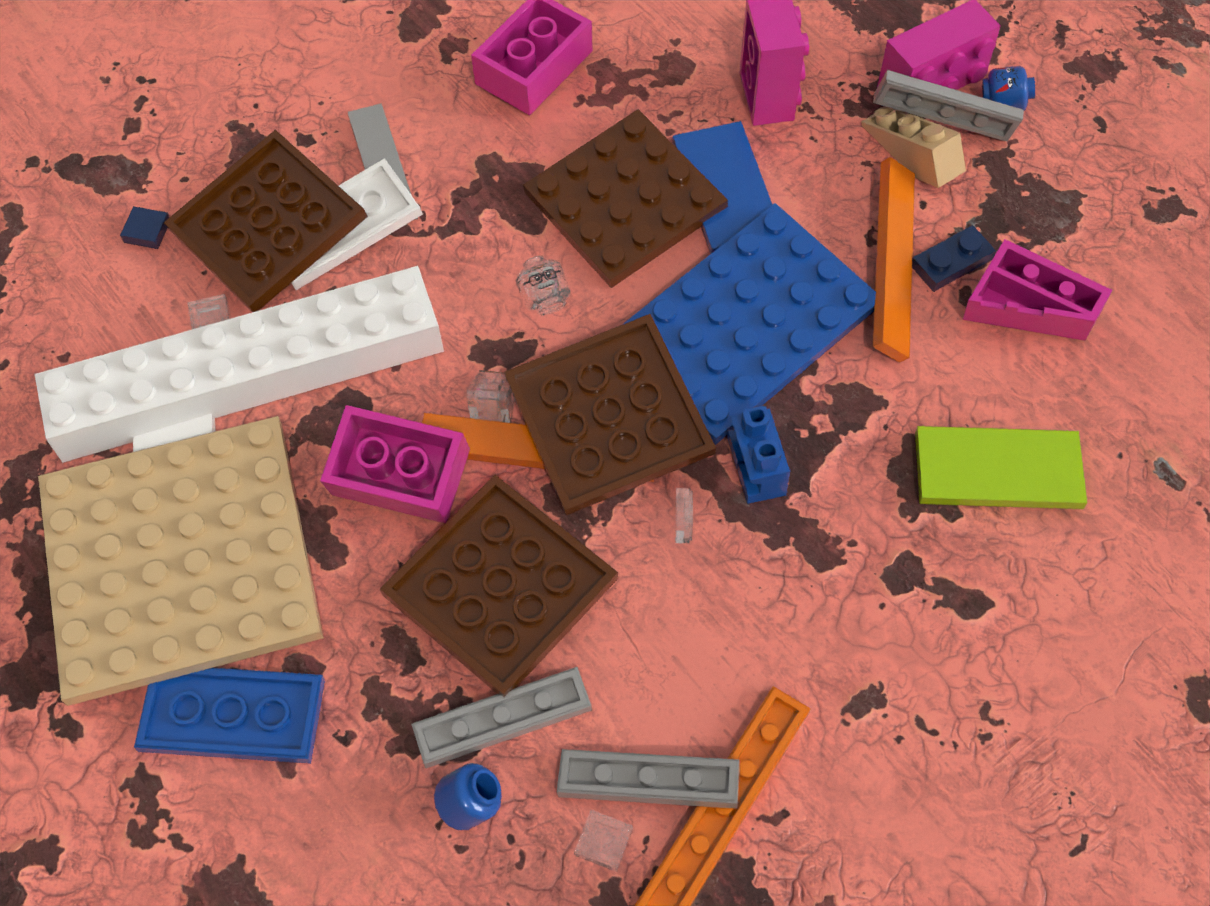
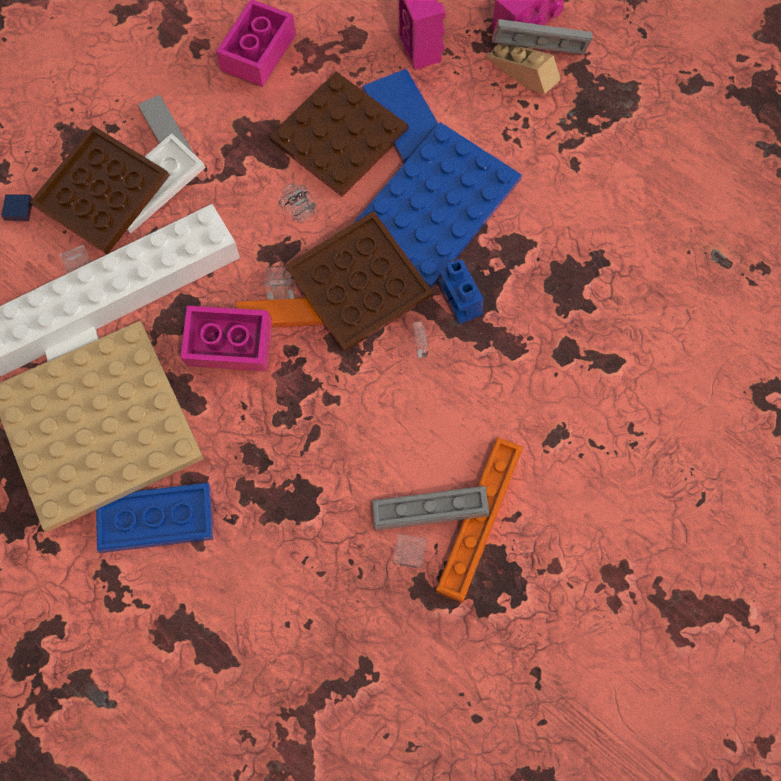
camera: 10 degrees left, 5 degrees up
reddish brown plate [380,475,618,697] -> none
light grey tile [412,667,592,768] -> none
blue head [434,763,502,830] -> none
orange tile [873,157,915,363] -> none
dark blue plate [912,225,996,292] -> none
lime tile [915,426,1087,509] -> none
dark pink wedge [963,239,1112,341] -> none
blue head [982,66,1035,111] -> none

